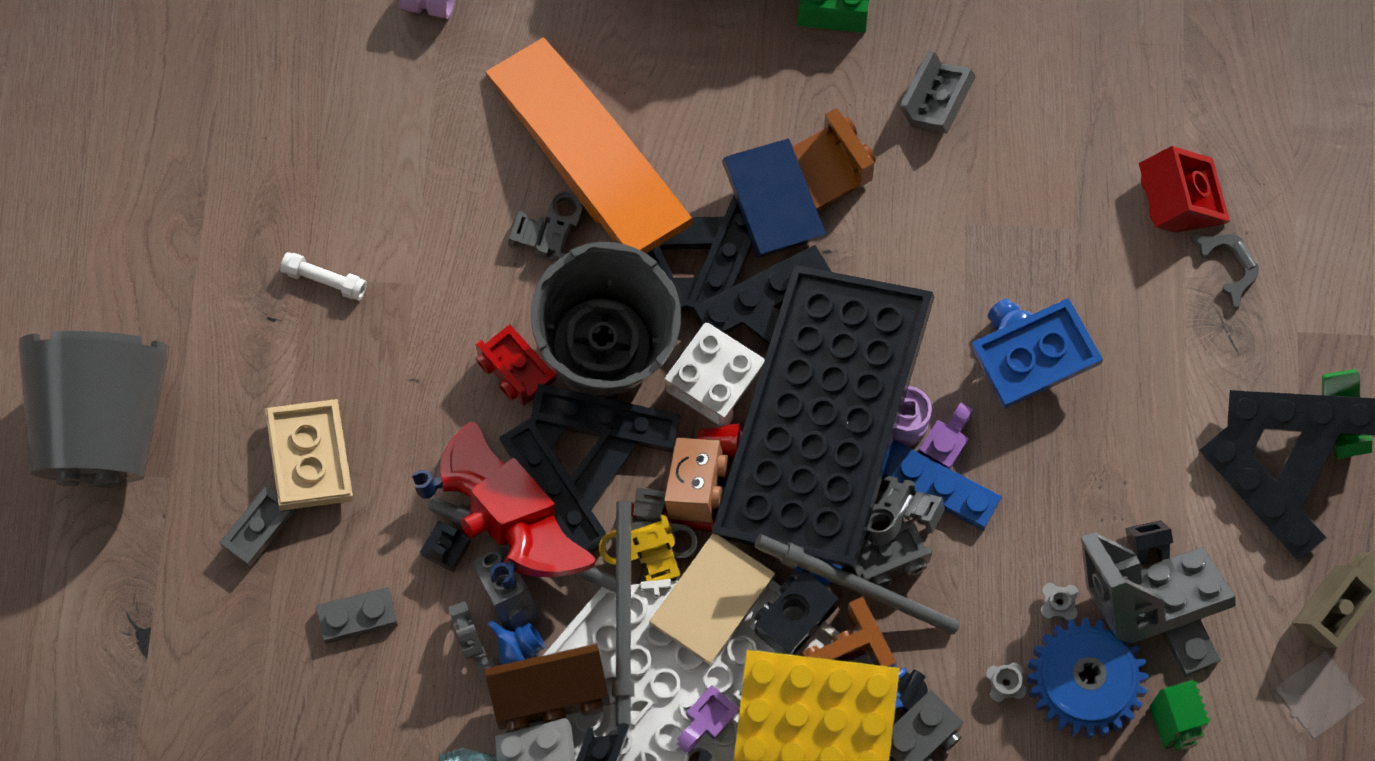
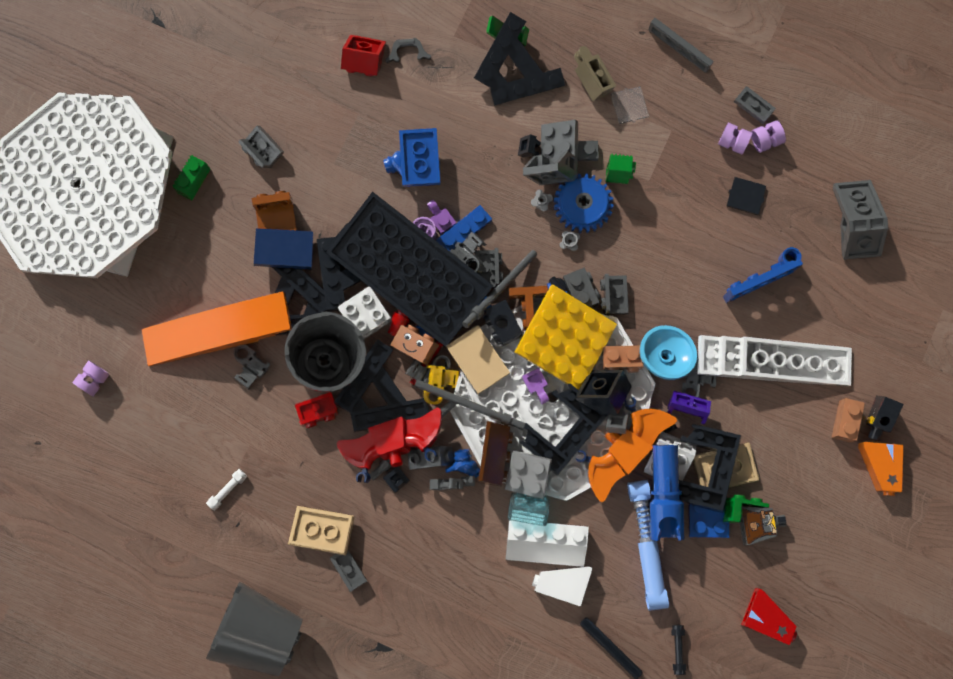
camera: 70 degrees left, 10 degrees up
dark grey plate [316,587,398,644] -> none

